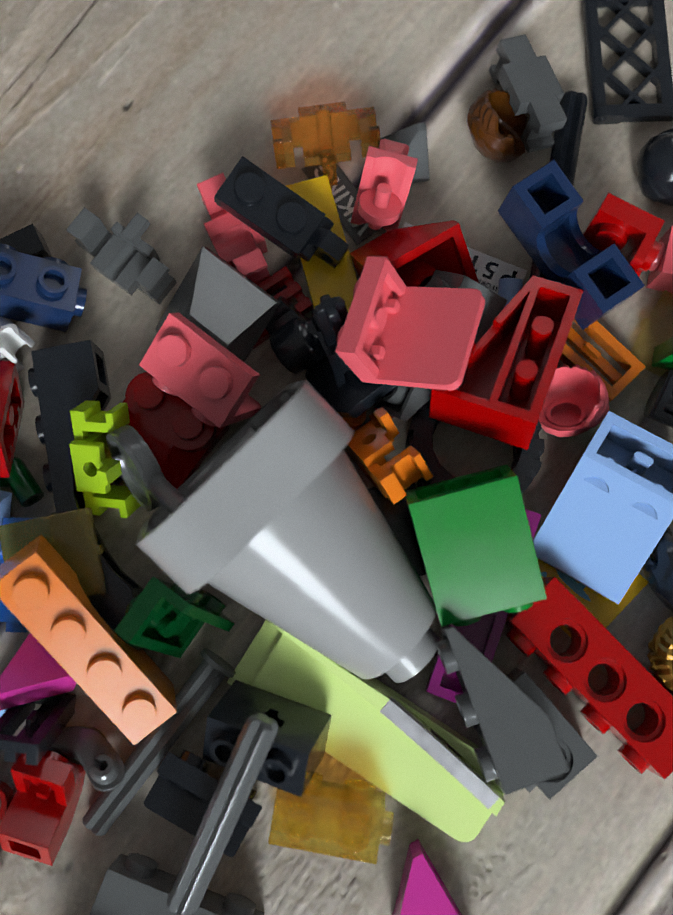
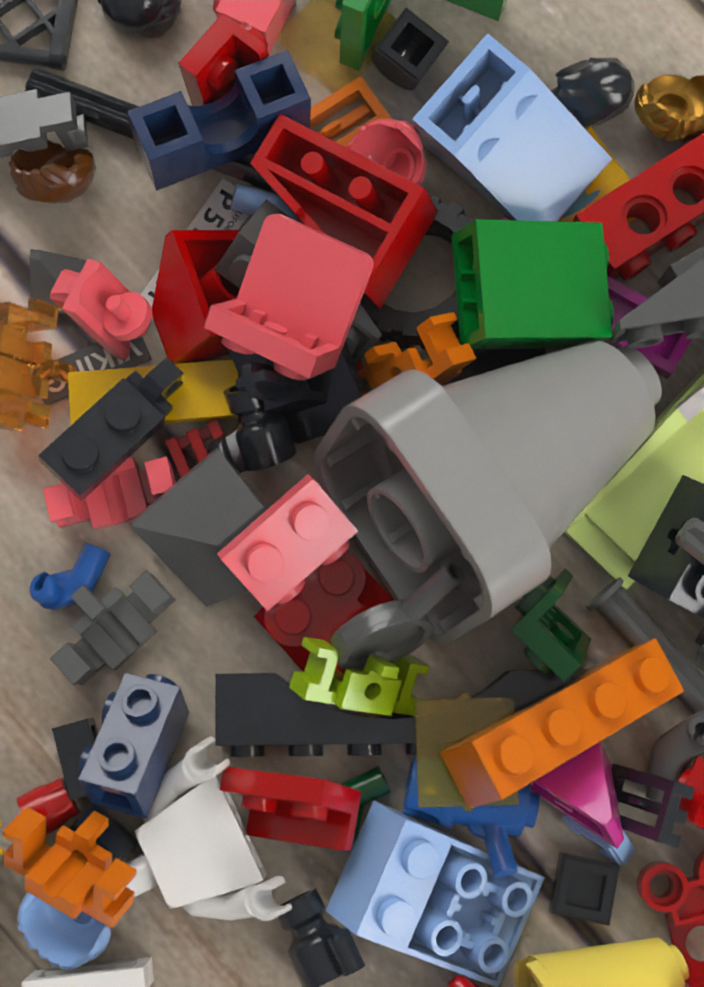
camera: 85 degrees left, 0 degrees up
none -> blue arm [29,542,111,610]

